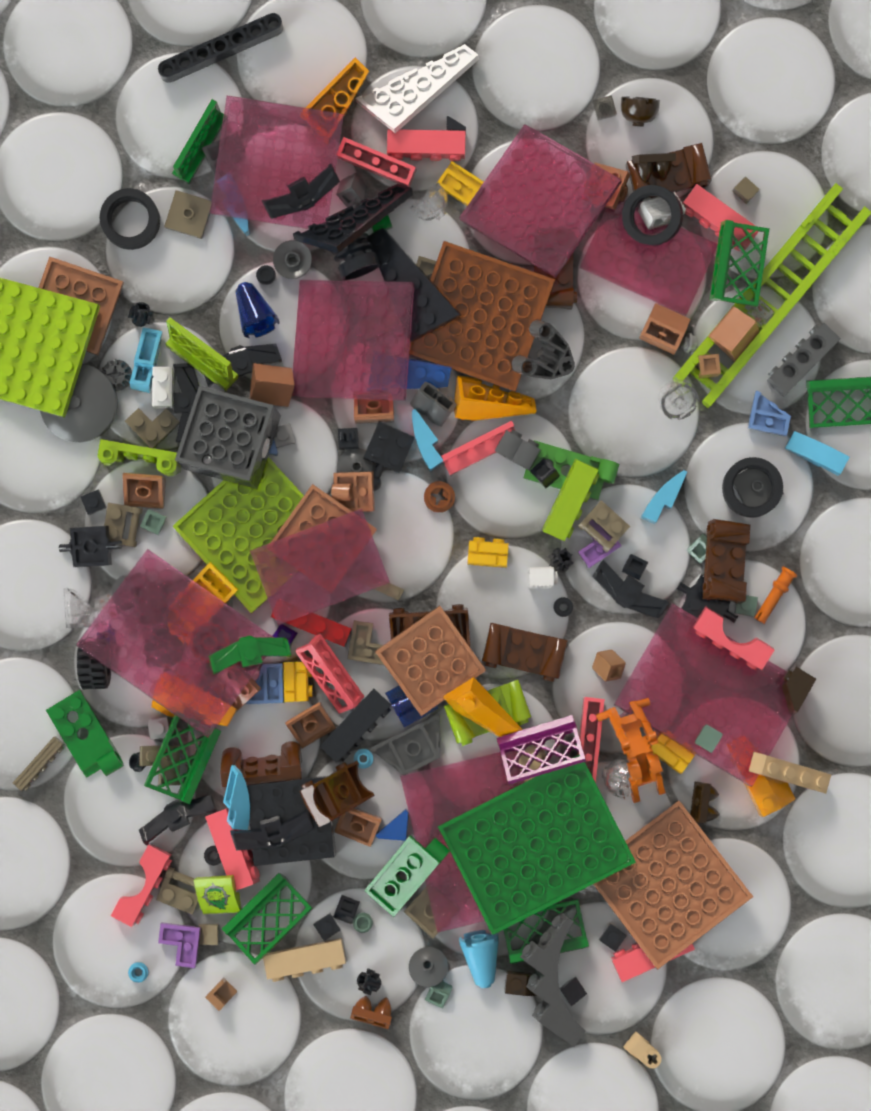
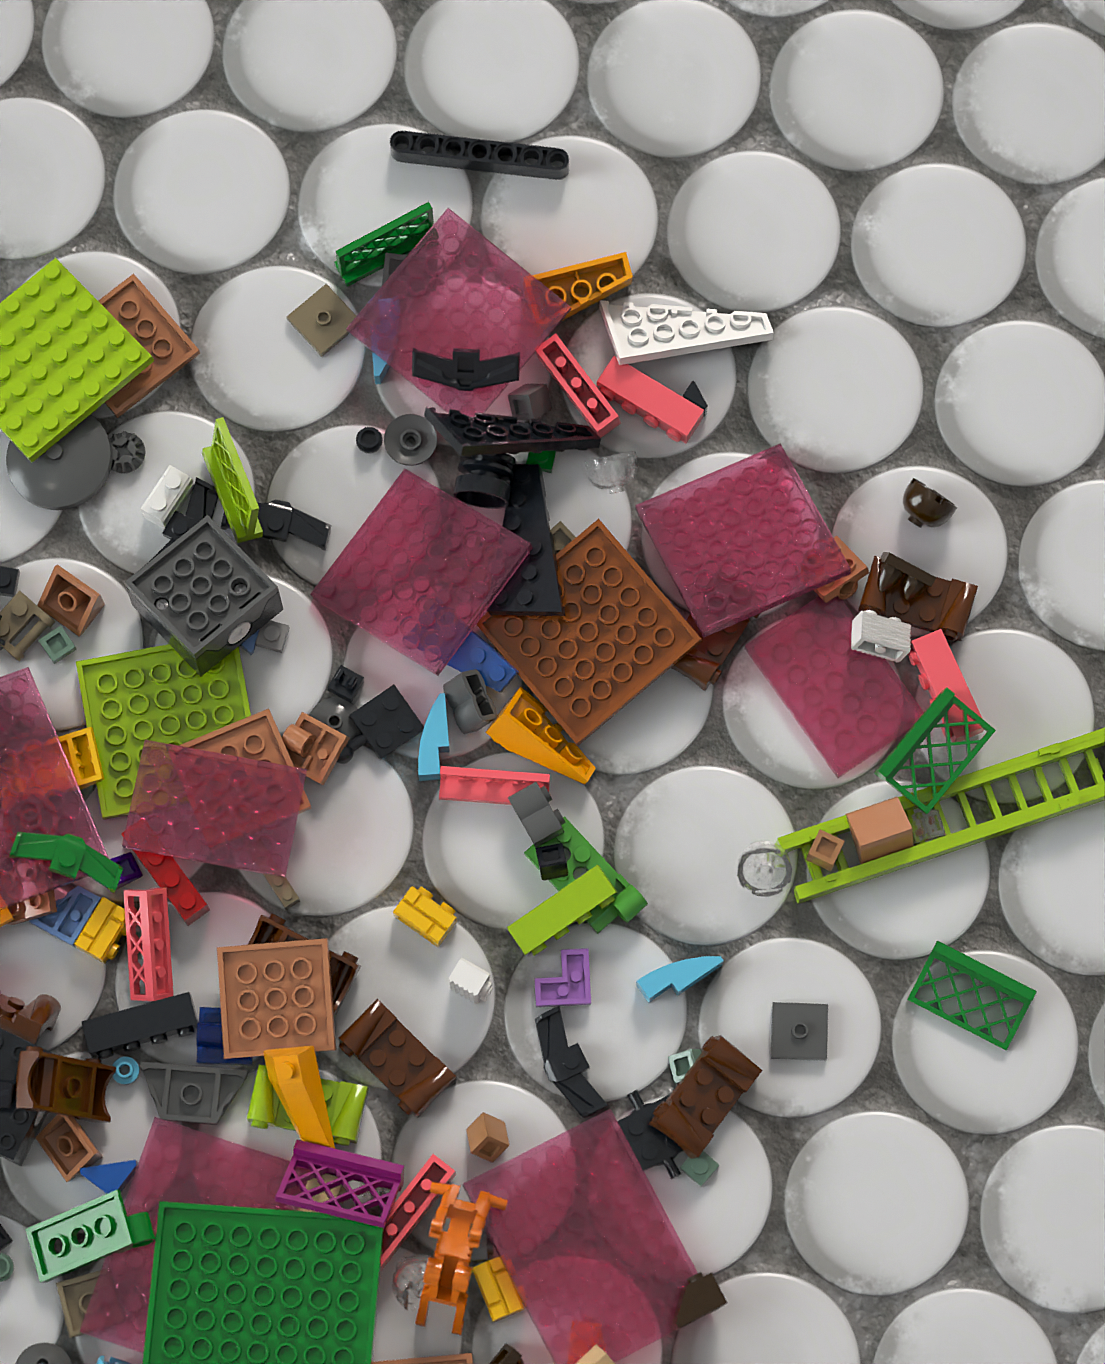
camera: 30 degrees right, 10 degrees down
lime piece [98,439,182,476] -> none
black tyre [99,188,160,250] -> none
dark tan plate [125,408,180,448] -> none
black gear [128,302,154,327] -> none
medium azure slope [130,327,162,393] -> none
clear blue cone [235,282,280,338] -> none
nougat slope [250,363,294,407] -> none
nougat slope [285,702,336,749] -> none
dark tan plate [348,620,384,665] -> none
nougat slope [354,391,394,424] -> none
dark orange gear [424,481,455,513] -> none
yellow plate [436,161,484,207] -> none
dark grey connector [512,320,575,380] -> none
black gear [548,548,574,572] -> none
black plate [553,597,573,617] -> none
dark tan plate [577,500,631,553] -> none
clear smoke plate [593,95,617,120] -> none
black tyre [622,185,683,246] -> none
black plate [622,554,648,580] -> none
nougat slope [639,303,691,355] -> none
light grey plate [681,333,697,353] -> none
coral arch [693,606,775,670] -> none
sand green slope [694,724,723,753] -> none
black tyre [722,457,783,518] -> none
dark tan slope [732,176,760,204] -> none
medium blue wing [748,391,791,436] -> none
orange pin [754,566,798,624] -> none
dark grey brick [767,323,841,397] -> none
medium azure slope [785,431,850,476] -> none

